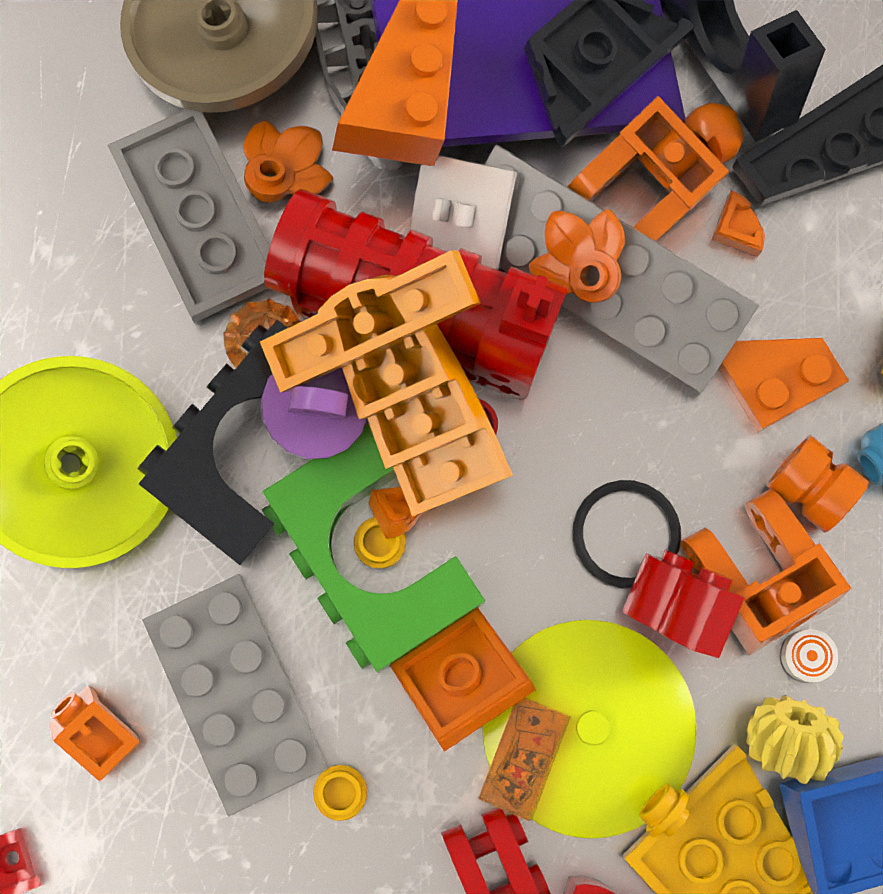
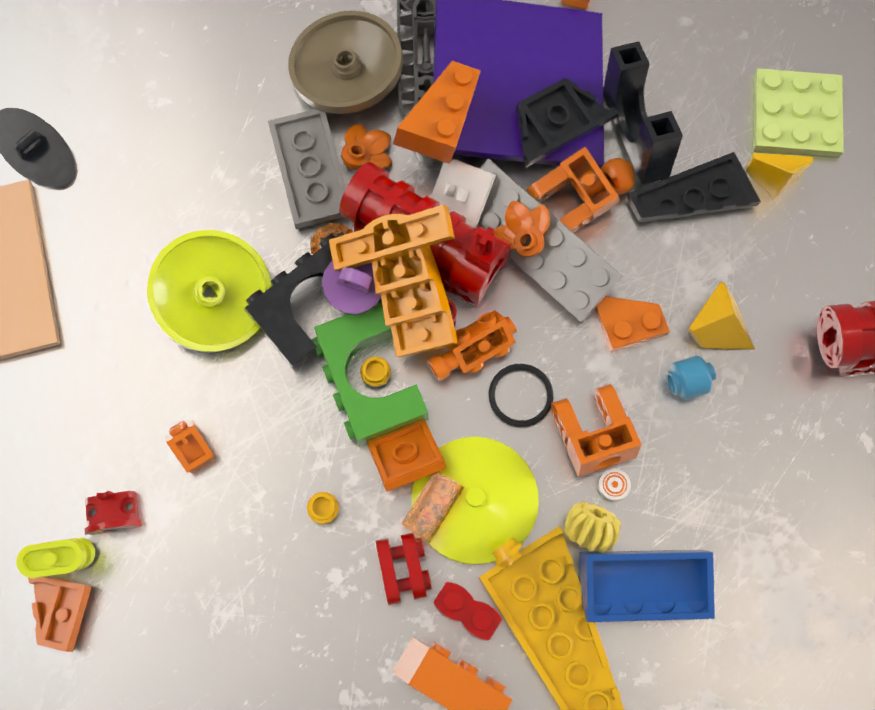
camera: 15 degrees right, 5 degrees down
light grey plate [142,574,329,817] -> none
orange tile [368,487,419,539] -> none
red brick [622,550,745,658] -> none
orange tile [712,190,765,257] -> none
orange wheel [767,434,870,533] -> none
none -> orange brick [427,310,517,382]

